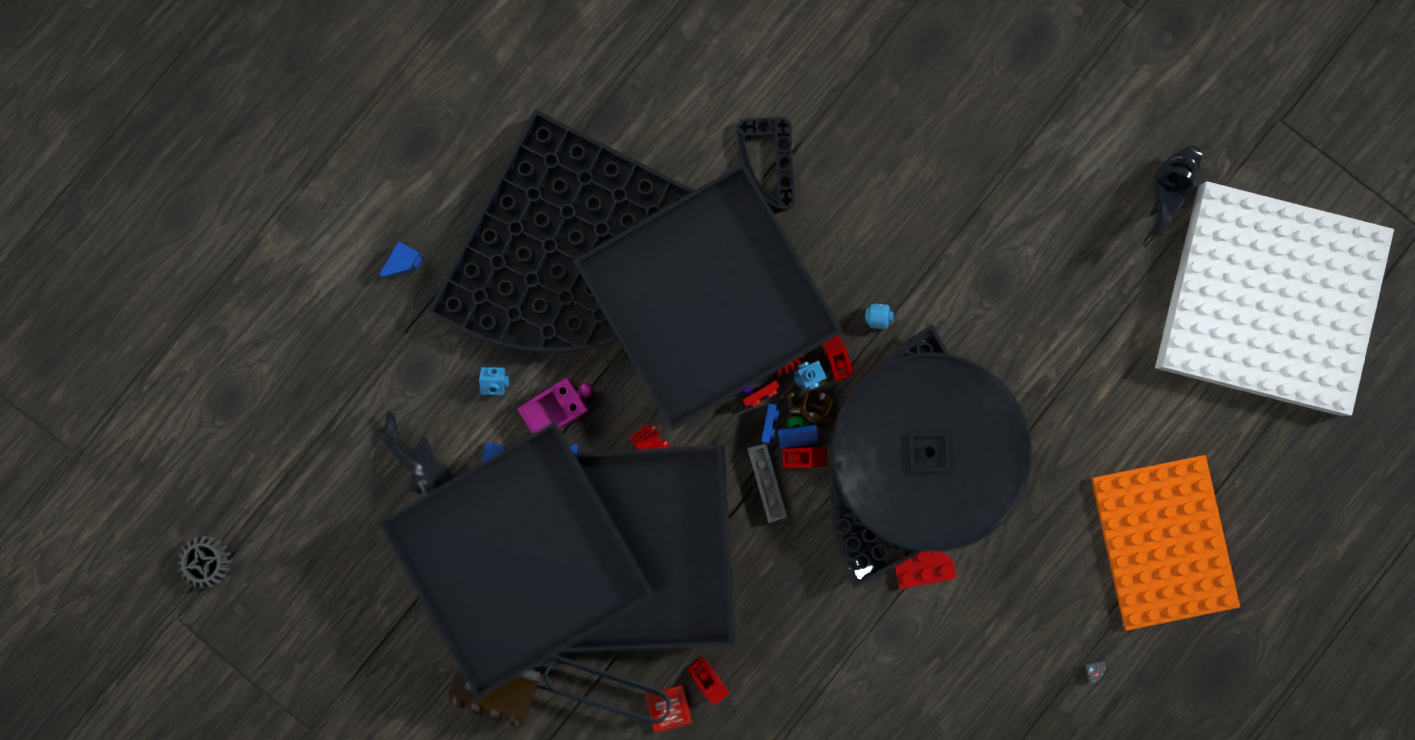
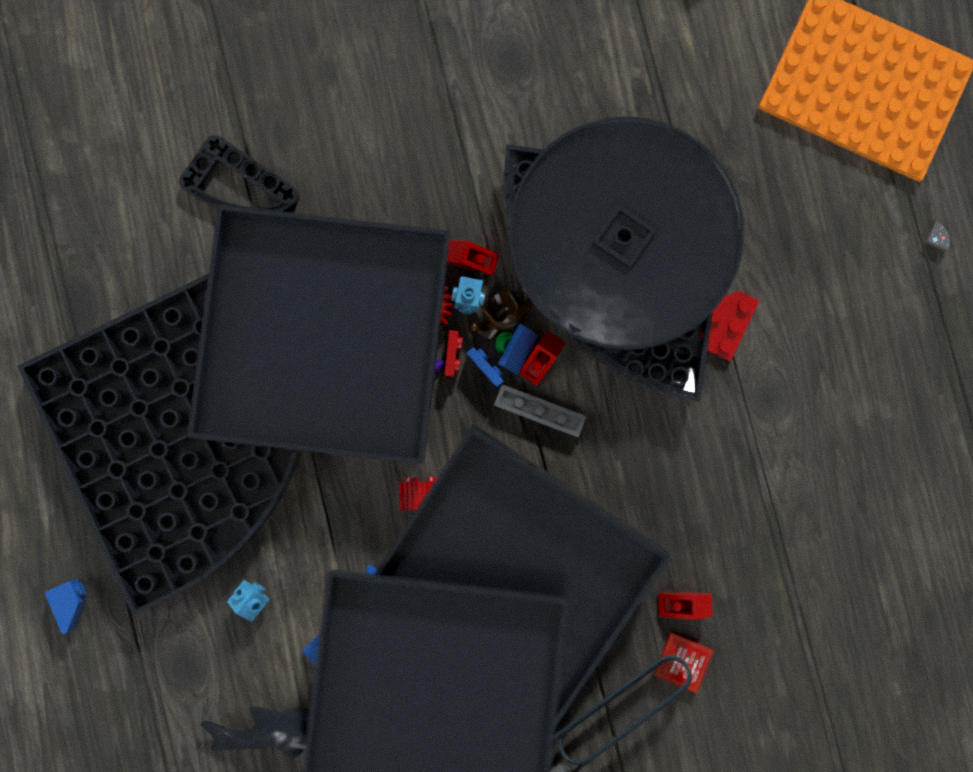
camera: 50 degrees left, 0 degrees up
magenta slope [517,378,594,434] -> none
dark azure head [865,304,894,329] -> none

